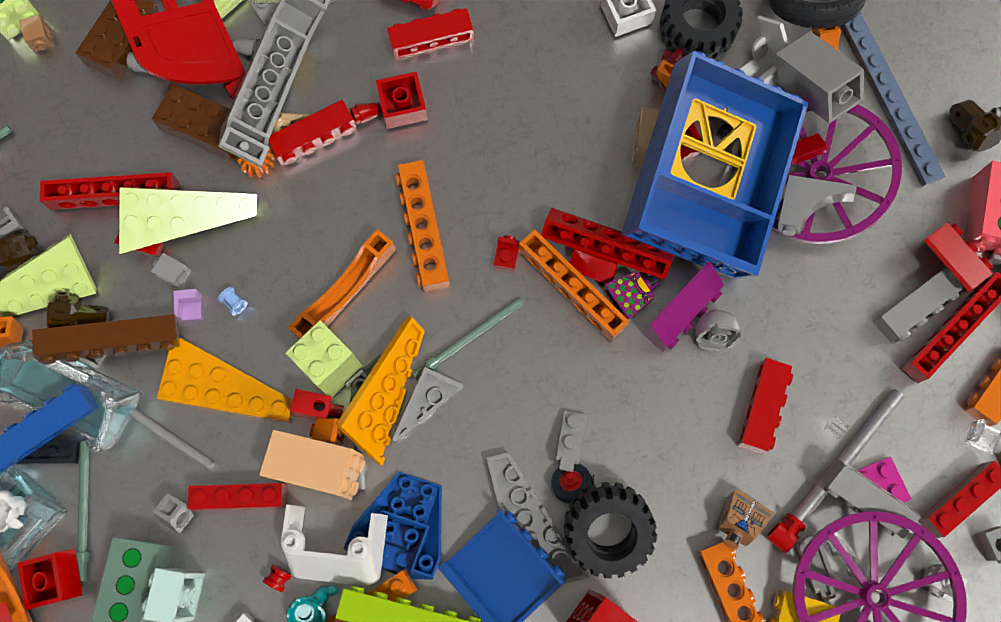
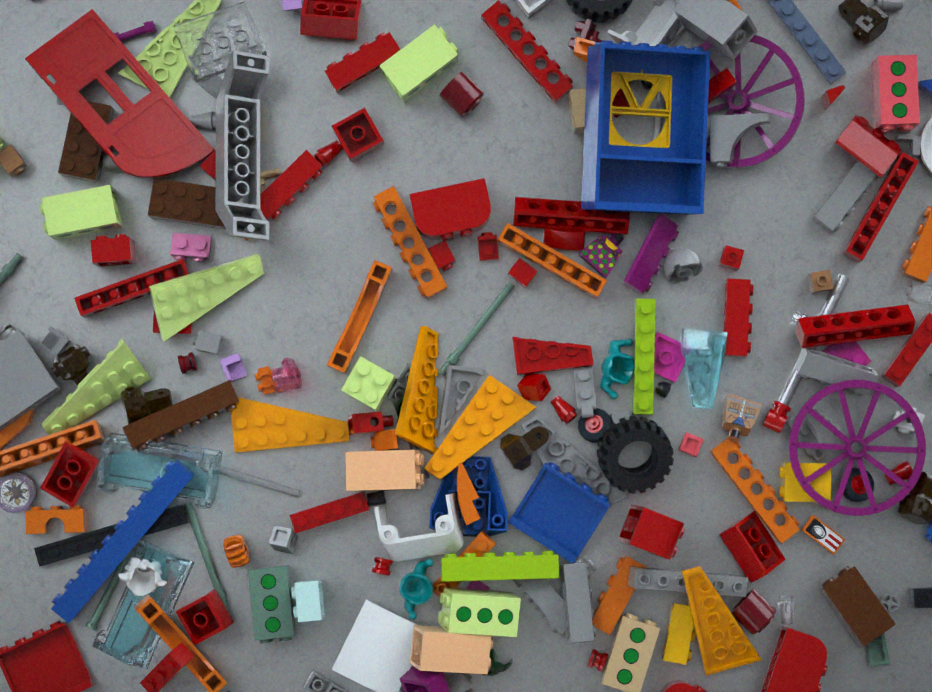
camera: 15 degrees left, 10 degrees up
light blue bush [218,287,248,316] -> none
none -> yellowish green brick [40,185,122,240]
none -> red brick [91,234,136,267]
none -> bright pink bracket [170,233,212,262]
none -> dark red wheel [177,352,198,374]
none -> orange gear [223,534,250,568]
none -> orange piece [255,366,278,395]
none -> clear pink piece [272,358,302,393]
none -> black hinge [367,490,386,507]
none -> yellowish green brick [380,24,459,102]
none -> red brick [409,178,491,241]
none -> light orange wing [424,375,536,480]
none -> red brick [428,240,456,272]
none -> dark red piece [439,71,484,117]
none -> orange slope [457,462,480,525]
none -> red brick [481,0,573,104]
none -> dark brown piece [500,426,549,471]
none -> red panel [508,258,537,288]
none -> red wing [512,337,593,375]
none -> red panel [517,373,551,401]
none -> red cone [550,395,578,424]
none -> teal piece [600,338,634,399]
none -> lime arch [632,298,656,415]
none -> dark pink plate [654,332,692,383]
none -> black hinge [656,382,672,398]
none -> coral tile [678,432,704,457]
none -> clear light blue wedge [681,329,727,409]
none -> red brick [719,245,744,271]
none -> red brick [795,304,916,348]
none -> medium nougat brick [808,270,833,294]
none -> red slope [821,85,845,110]

